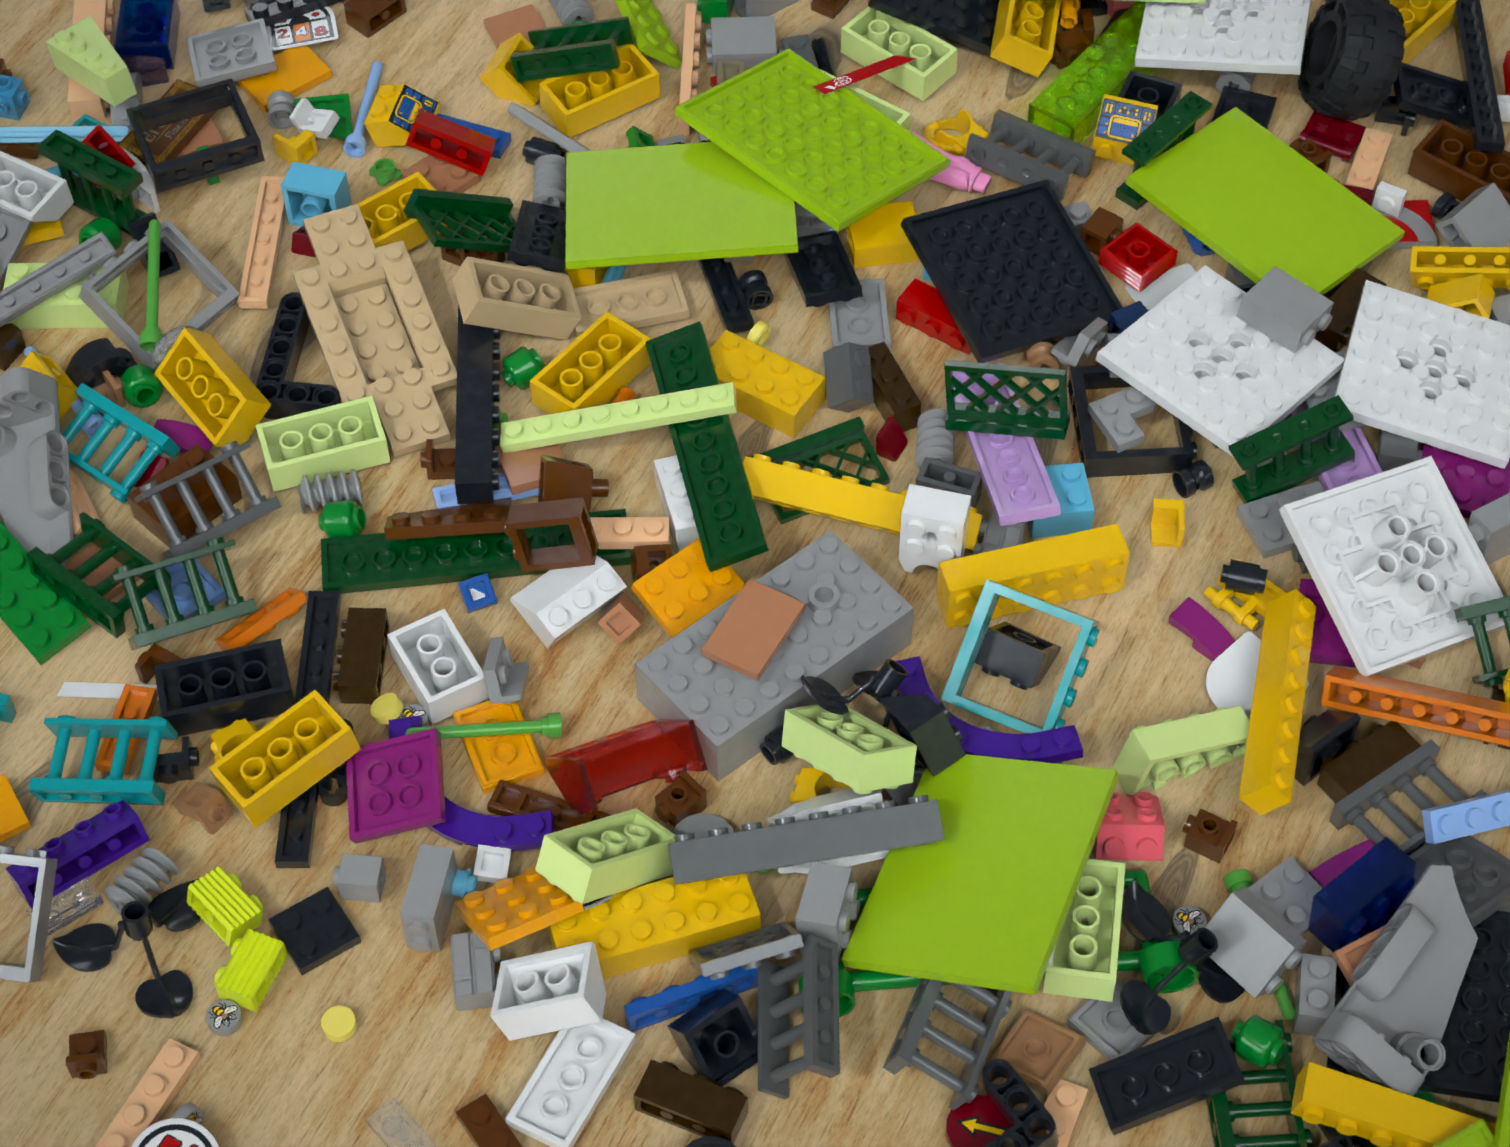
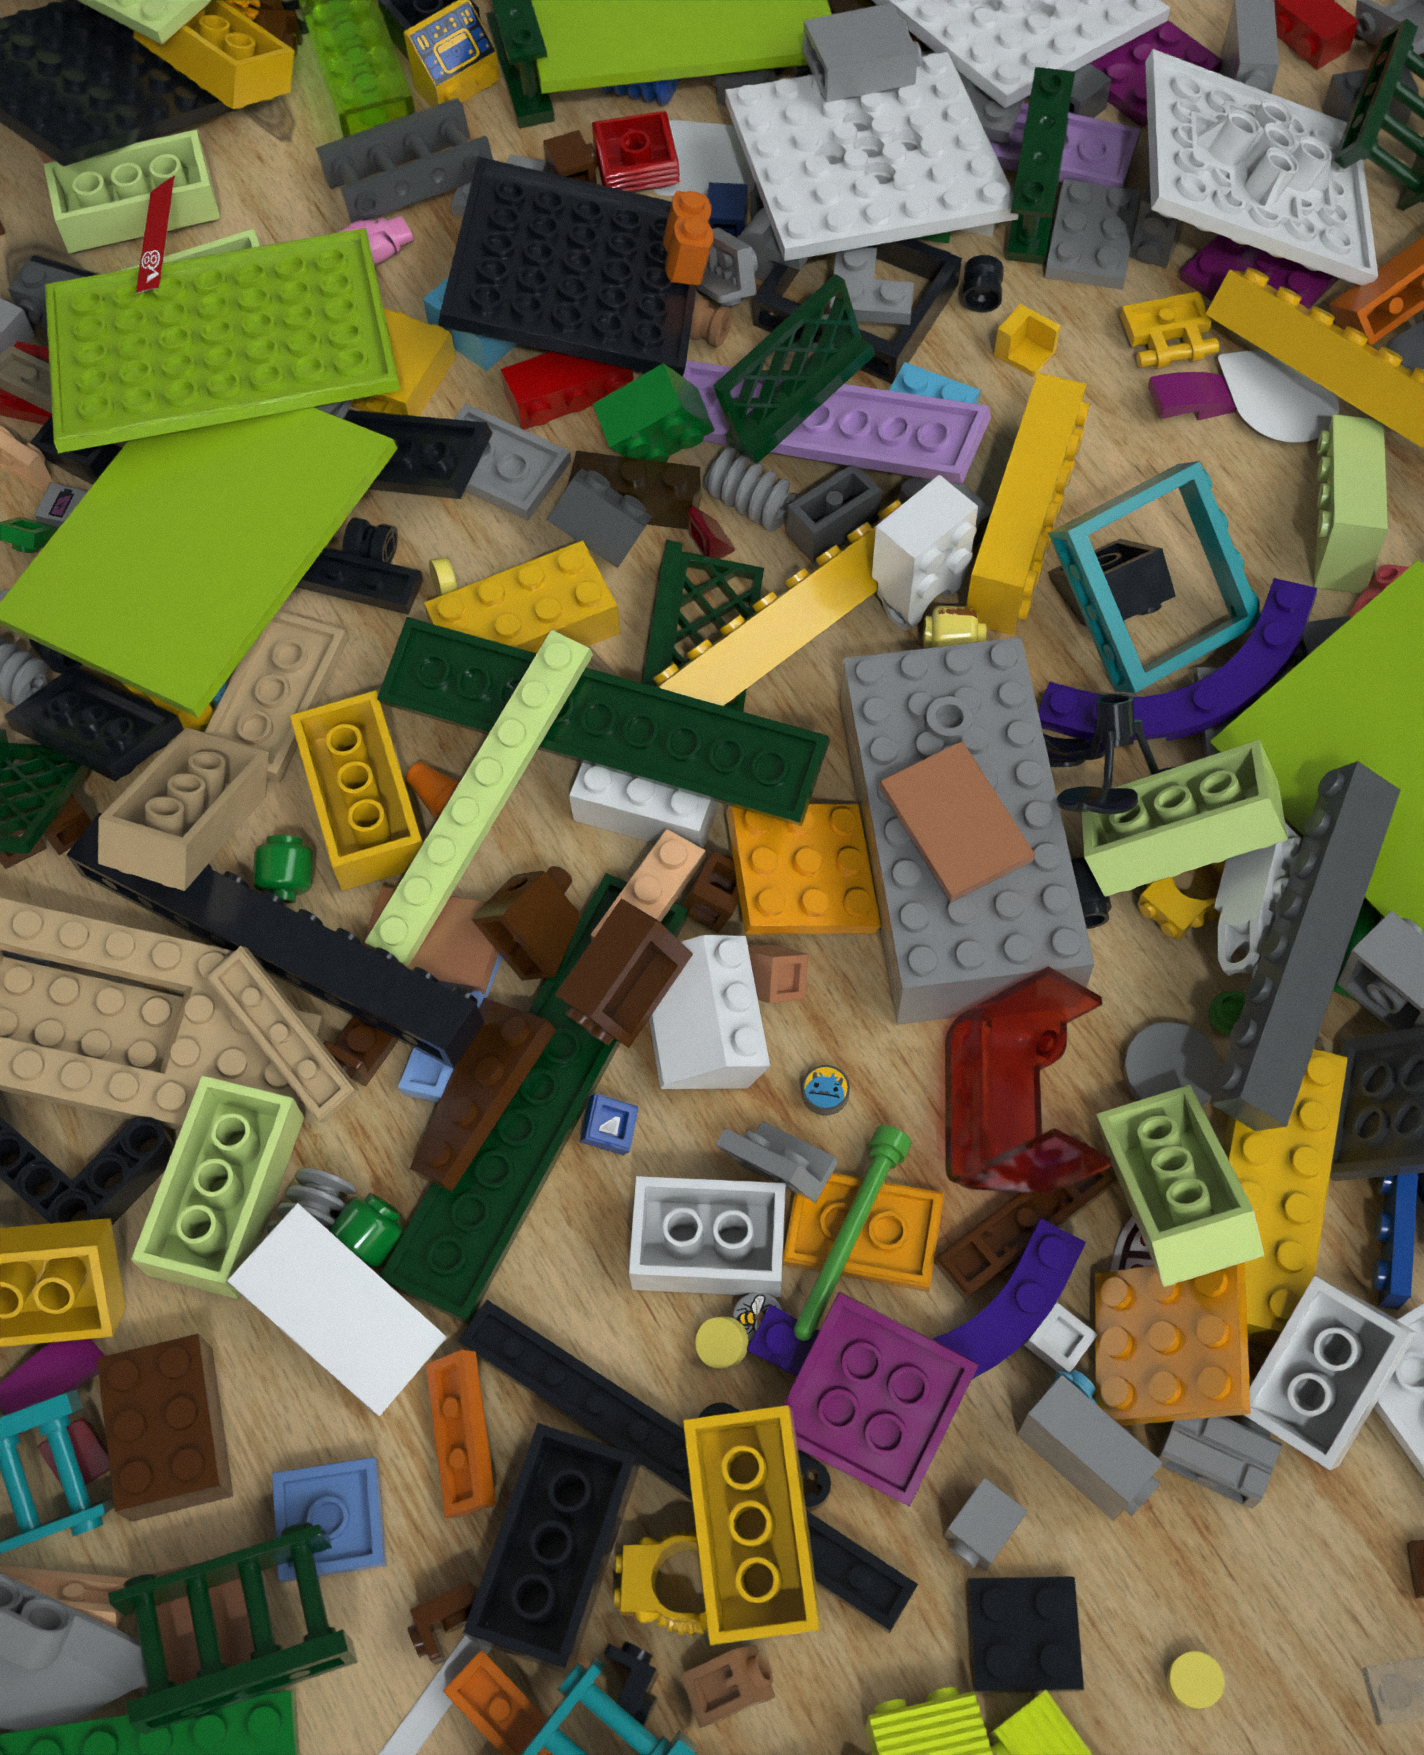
camera: 55 degrees left, 10 degrees up
dark green fence [108,537,257,650] -> none
dark grey fence [133,441,282,559] -> none
dark brown brick [333,607,390,704] -> none
reddish brown brick [655,770,707,828] -> none
black slope [881,695,966,777] -> none
yellow piece [924,109,989,157] -> none
black brick [1220,559,1268,595] -> none
none -> tan tile [206,946,360,1123]
none -> white tile [226,1203,447,1416]
none -> green brick [593,363,715,462]
none -> orange brick [663,191,714,286]
none -> tile [802,1065,850,1116]
none -> light yellow head [923,605,987,649]

